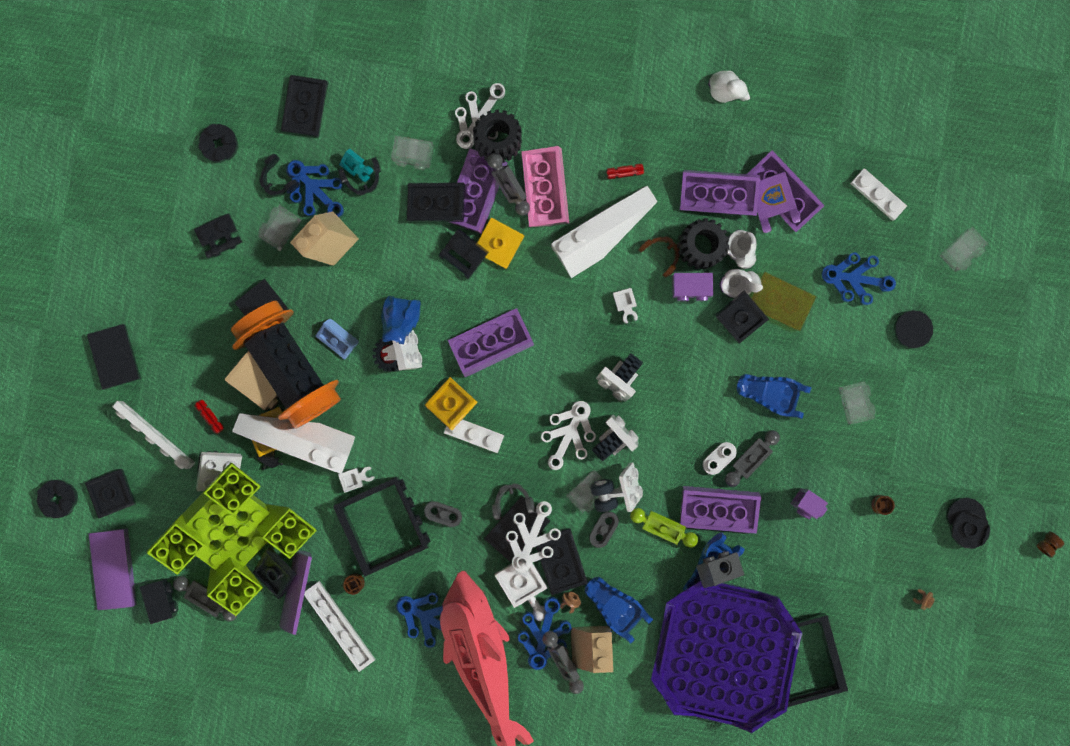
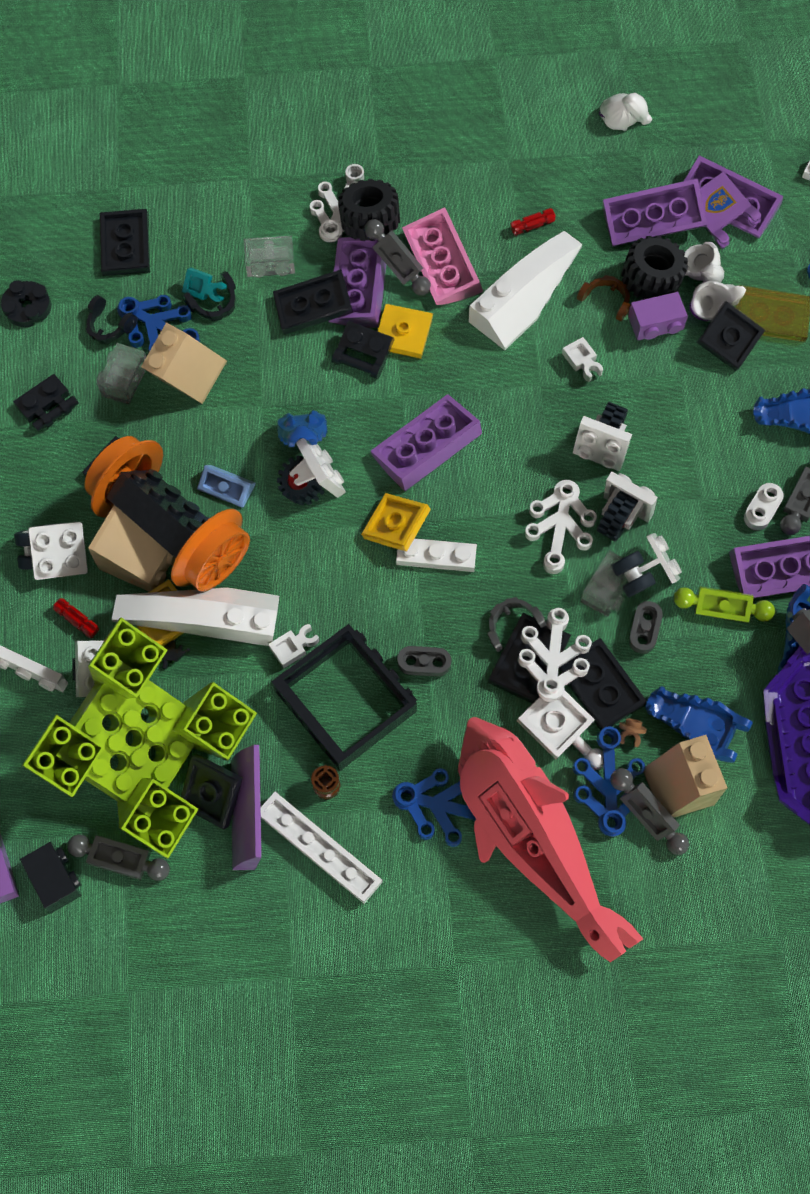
camera: 10 degrees left, 20 degrees down
none -> white plate [14,522,87,580]

